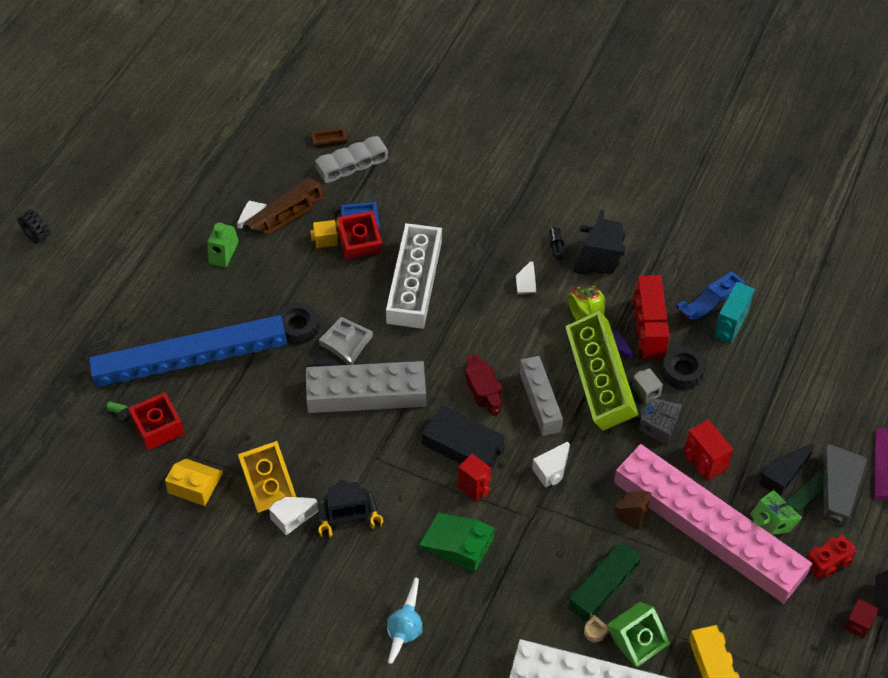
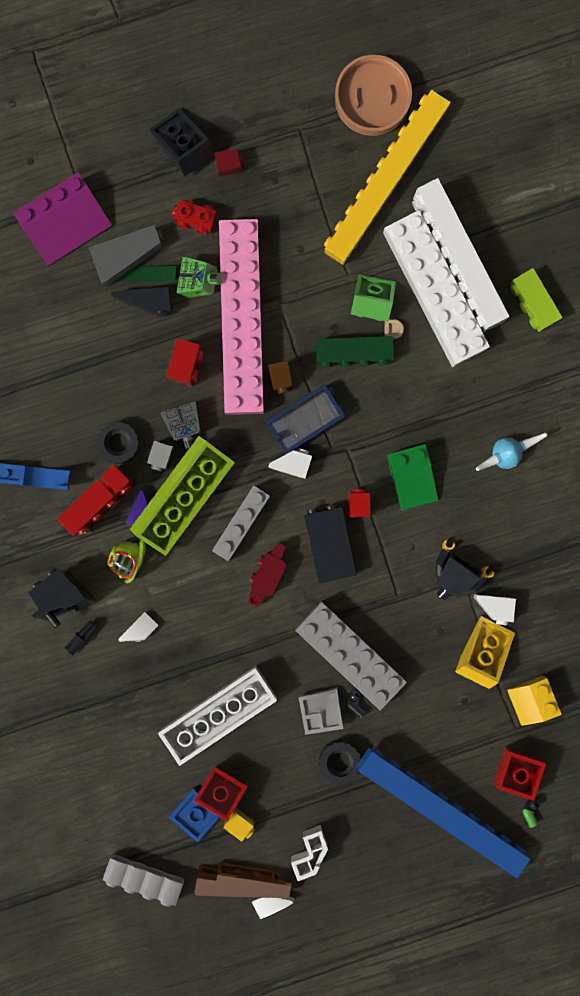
camera: 135 degrees left, 35 degrees up
bright green torso [207,223,239,268] -> none
reddish brown tile [311,128,348,147] -> none
teal brick [714,282,755,344] -> none
none -> clear door [266,384,346,454]
none -> white brick [291,825,328,881]

